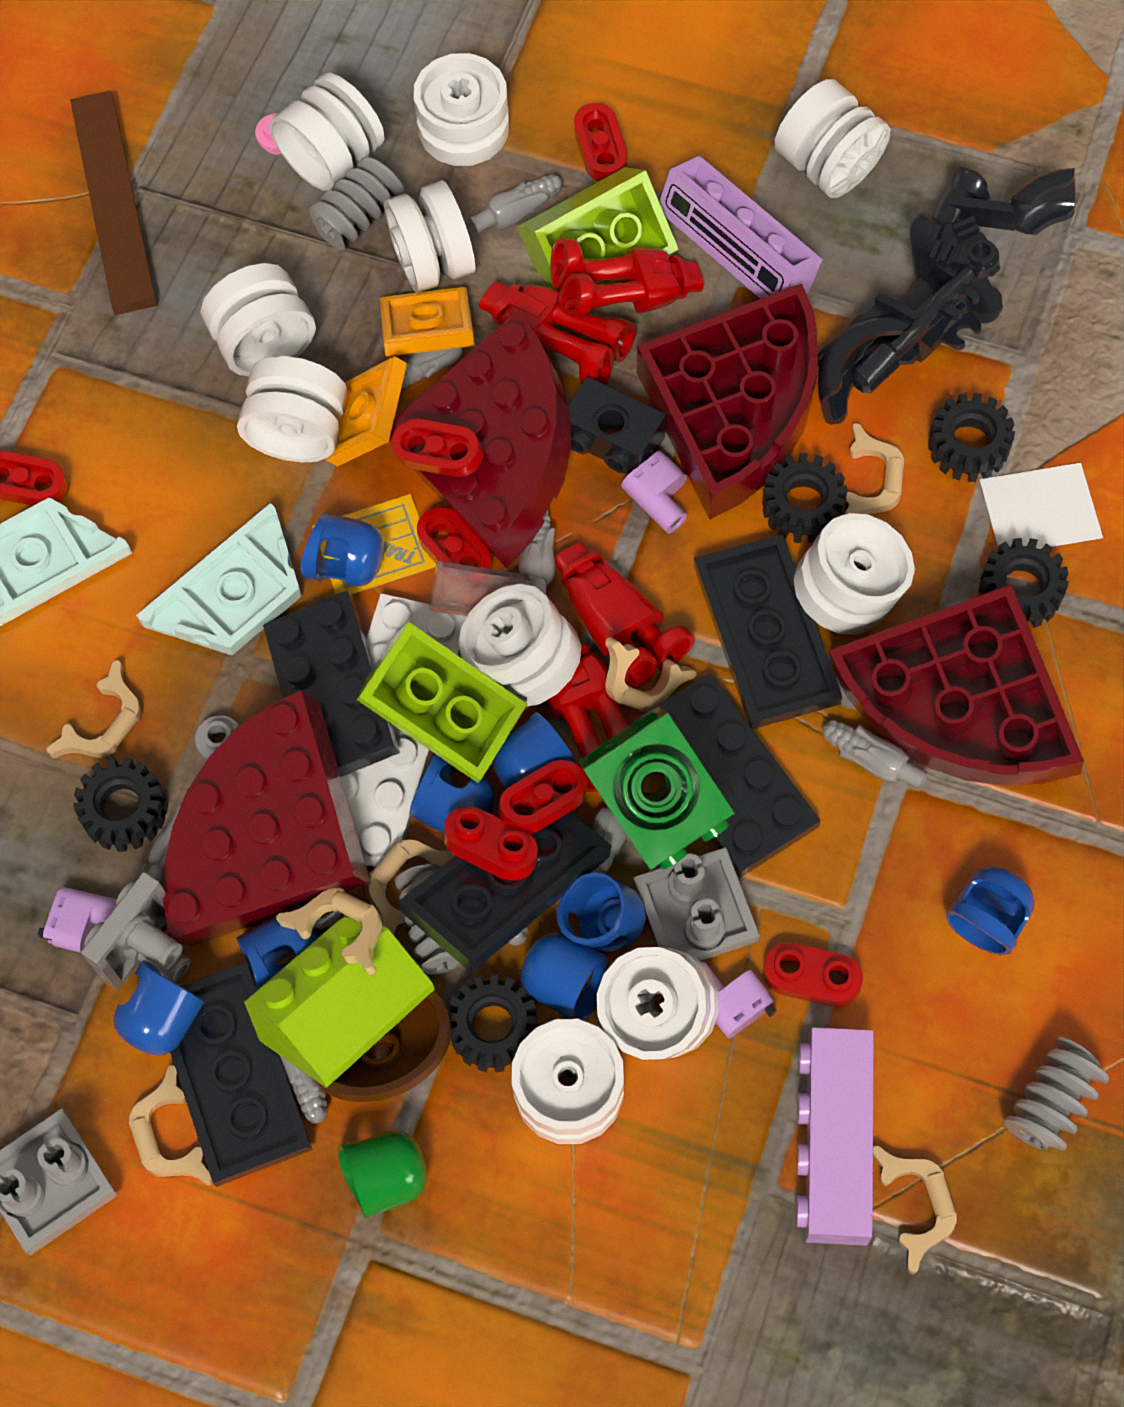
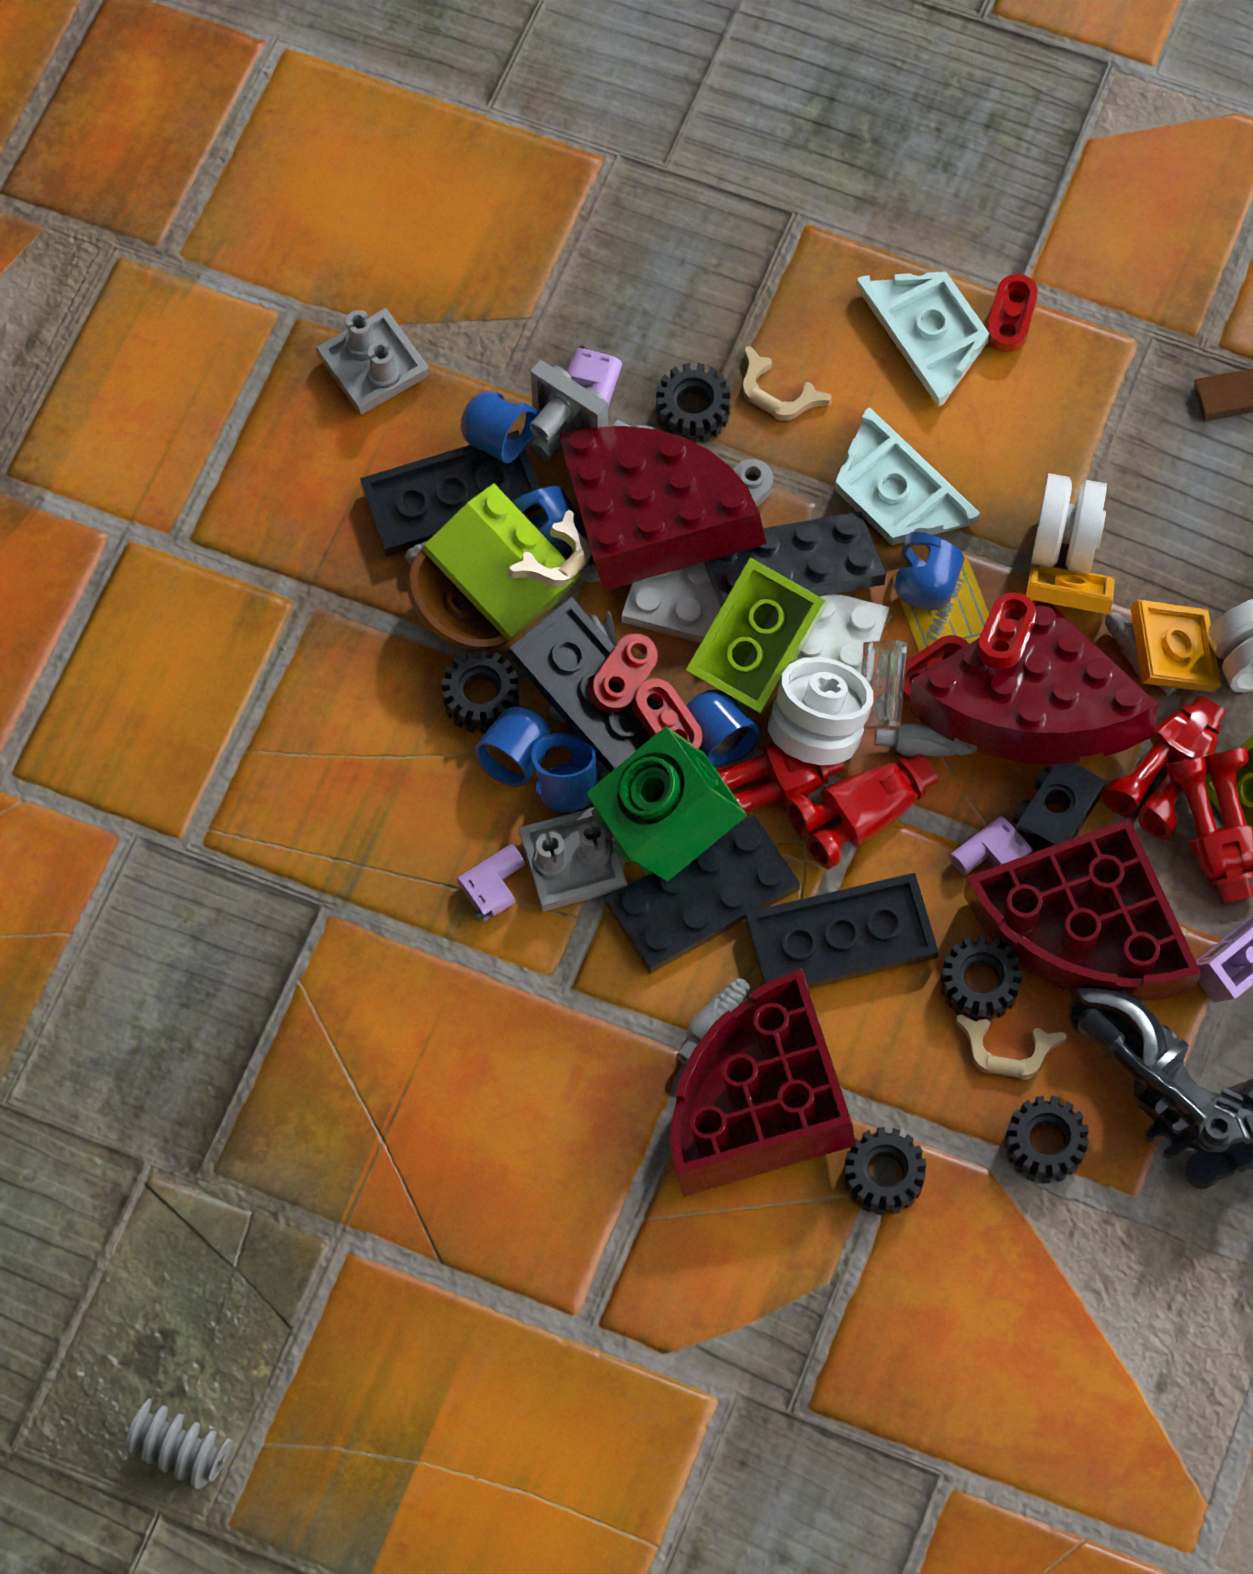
camera: 90 degrees right, 0 degrees up
tan helmet [129,1065,213,1186] -> none
white wheel [200,263,316,376] -> none
green helmet [337,1130,427,1219] -> none
tan helmet [365,839,455,935] -> none
blue helmet [409,754,494,834] -> none
white wheel [512,1019,624,1144] -> none
white wheel [597,947,719,1060] -> none
tan helmet [605,637,696,713] -> none
red plate [763,943,863,1007] -> none
white wheel [794,513,915,635] -> none
lavender brick [796,1027,873,1246] -> none
tan helmet [873,1146,957,1274] -> none
blue helmet [946,866,1035,955] -> none
white sticker [979,463,1103,549] -> none
light grey piece [1004,1036,1110,1151] -> none

